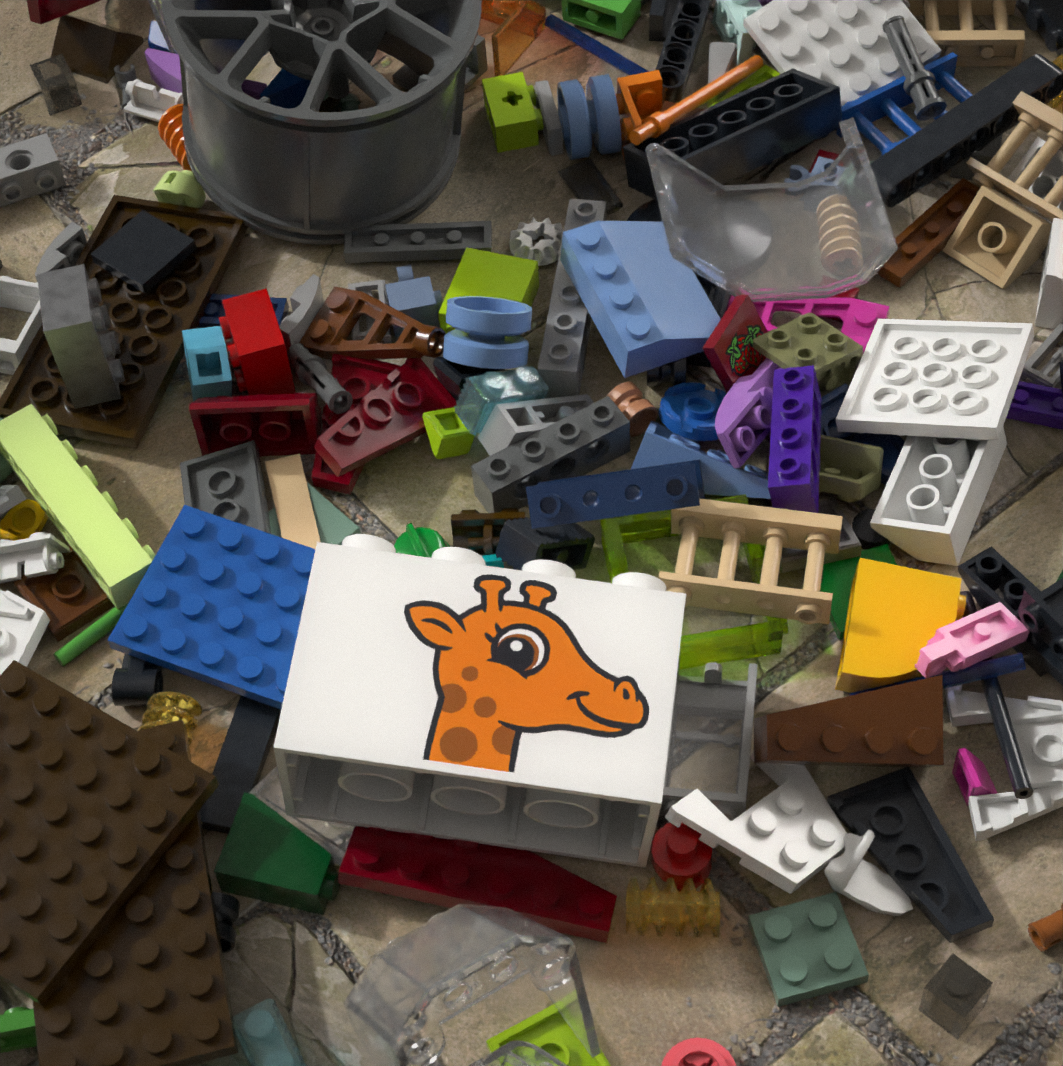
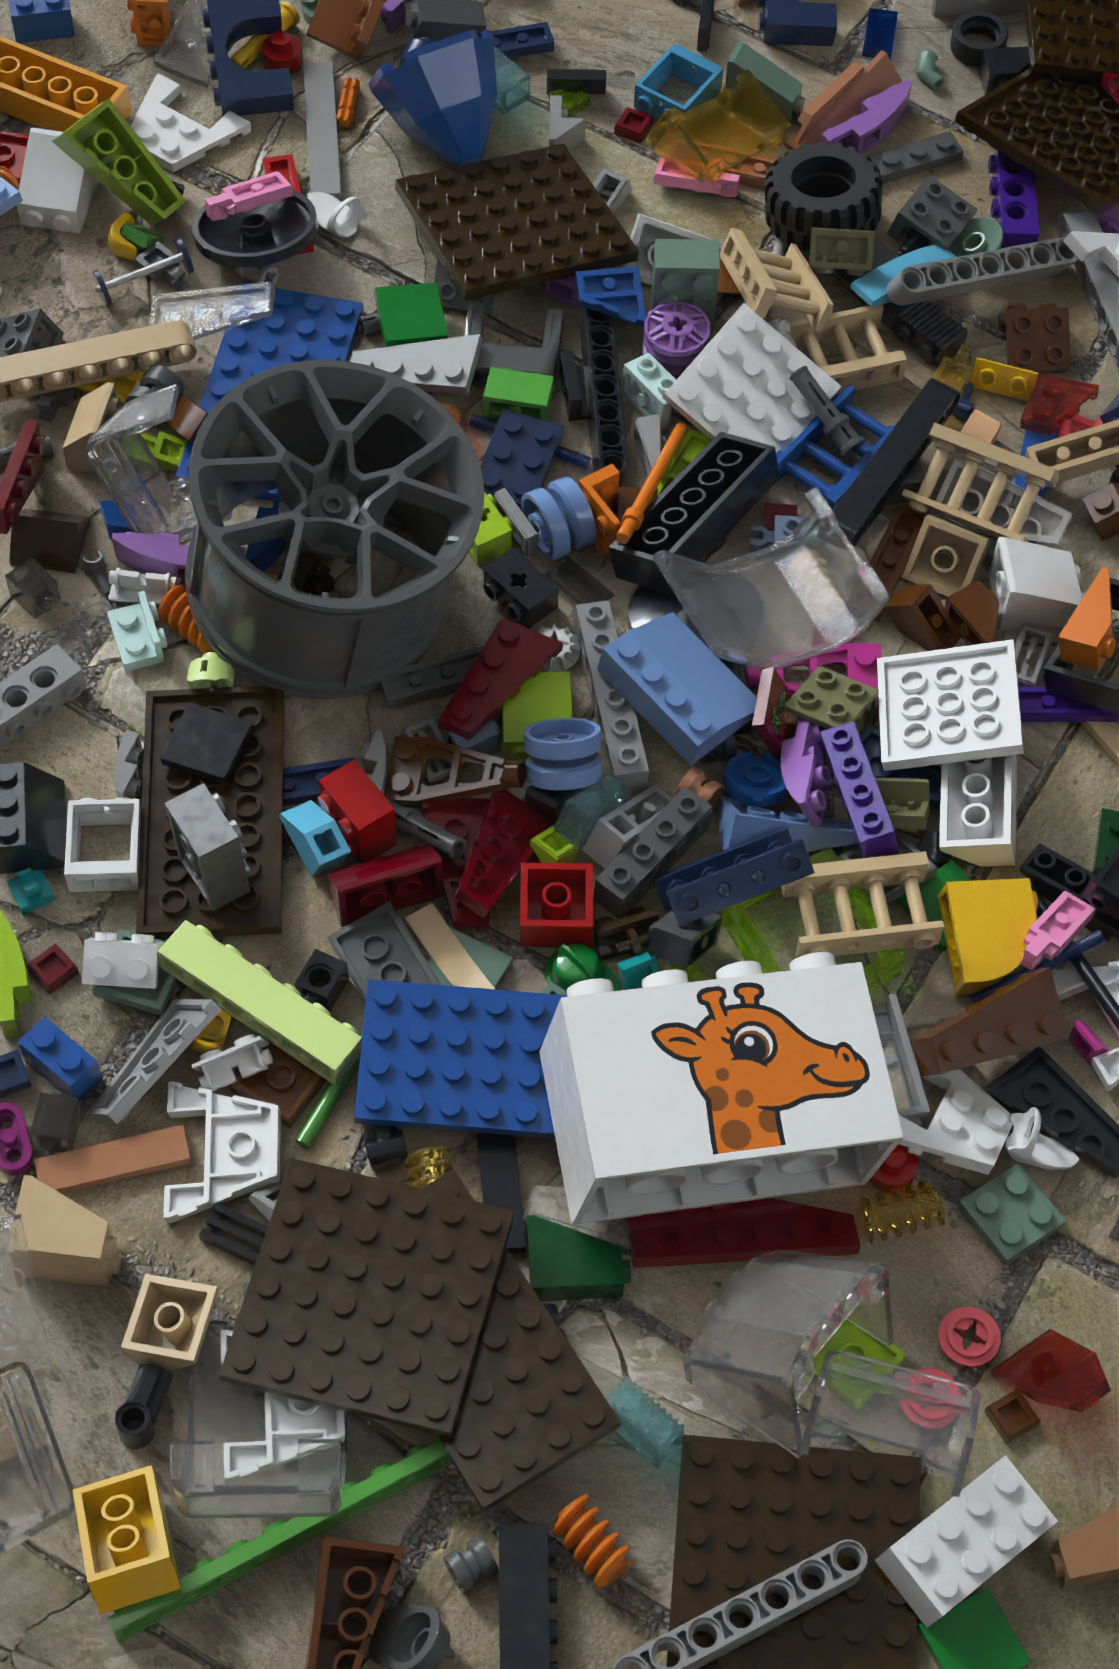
camera: 25 degrees left, 5 degrees up
none -> light aqua bracket [107,591,168,672]
none -> black brick [294,949,349,1013]
none -> dark red wing [439,617,563,740]
none -> dark blue plate [480,409,564,510]
none -> black brick [483,547,559,629]
none -> red brick [520,862,593,947]
none -> reddish brown slope [884,584,962,651]
none -> reddish brown slope [945,580,999,646]

